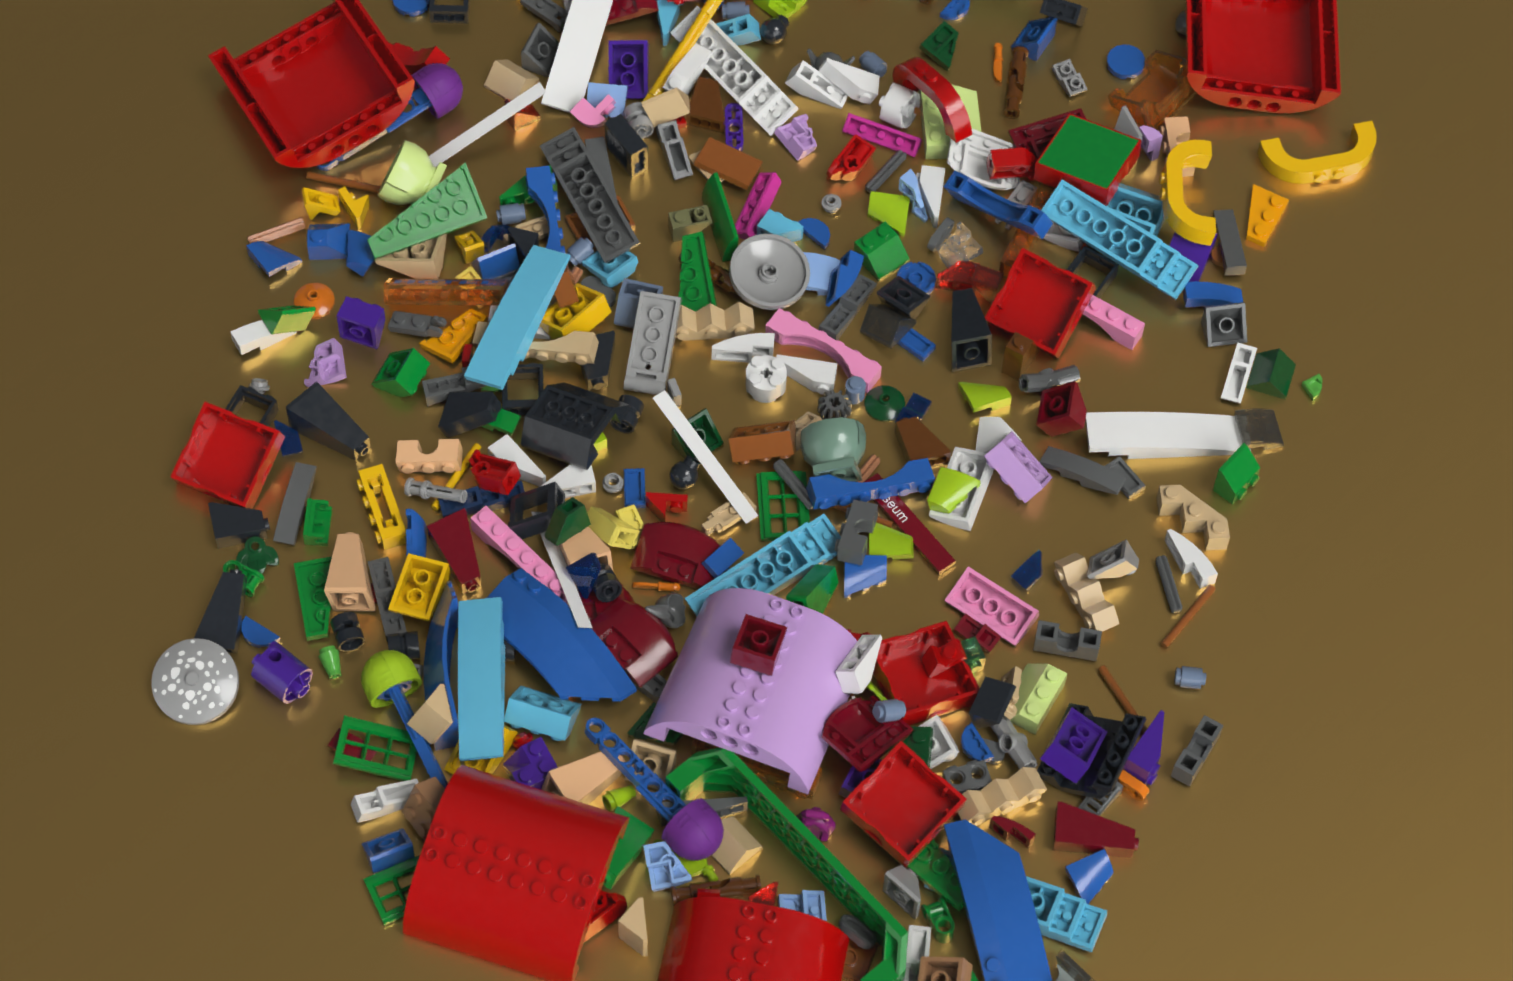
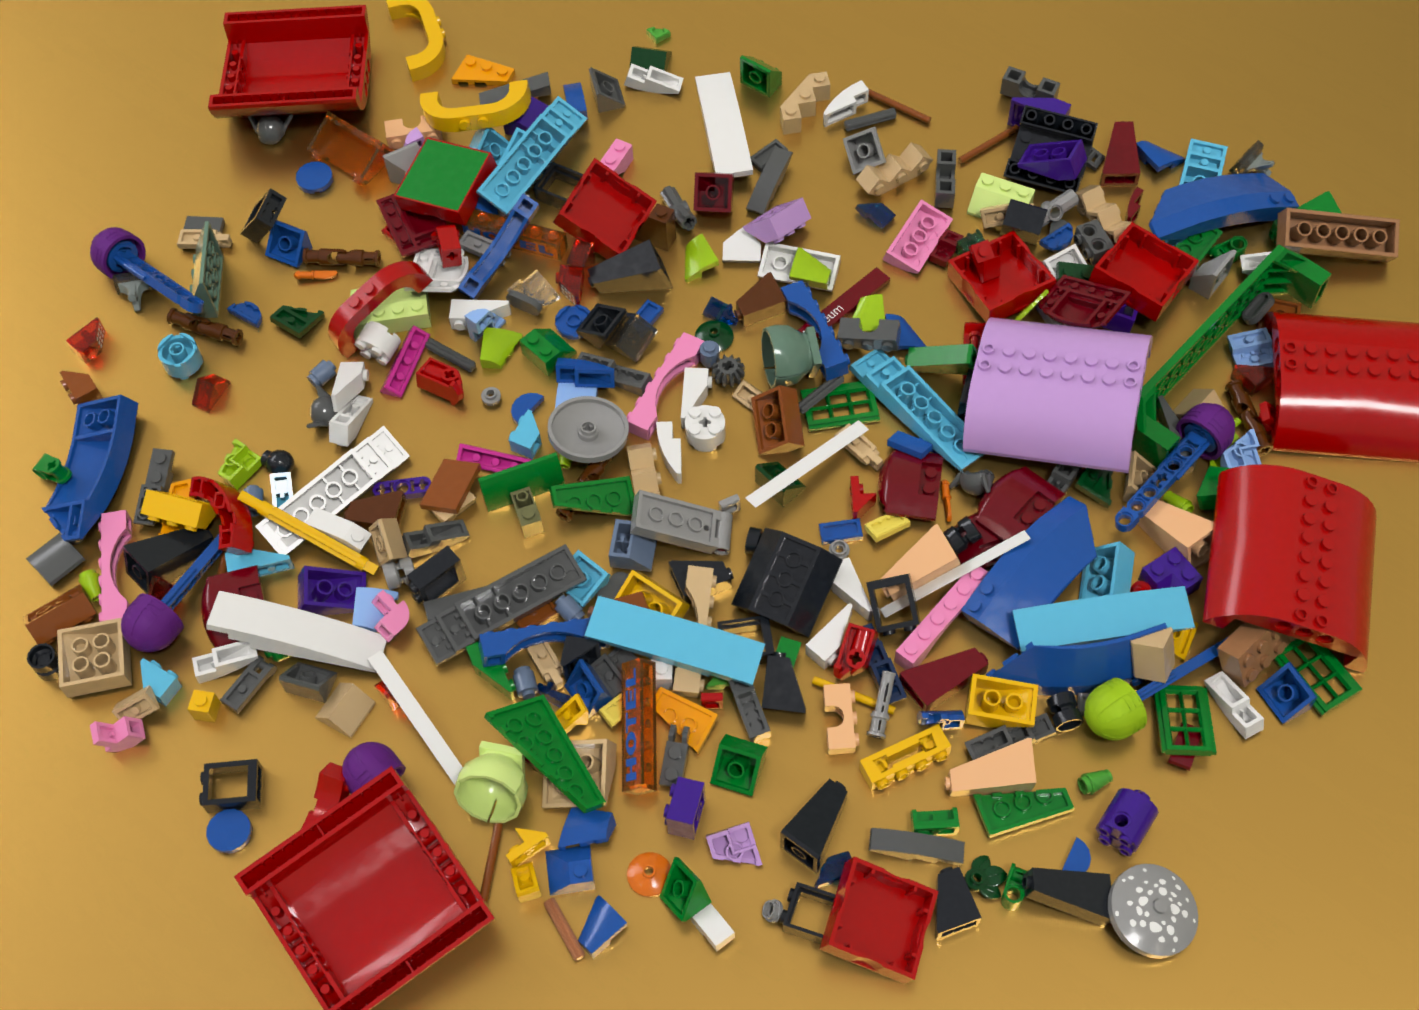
camera: 90 degrees left, 0 degrees up
black wheel [330,612,365,652] -> none
dark green slope [545,497,591,546] -> none
clear blue slope [566,553,602,599] -> none
light yellow slope [587,507,640,549] -> none
tan slope [618,897,648,956] -> none
black piece [669,455,701,490] -> none
dark red slope [730,614,787,676] -> none
lavender slope [774,114,817,161] -> none
magenta piece [796,807,836,841] -> none
white slope [835,635,882,694] -> none
sand blue brick [872,699,906,723] -> none
light grey slope [1051,59,1088,97] -> none
sand blue brick [1174,666,1206,689] -> none
clear smoke slope [1234,408,1284,450] -> none

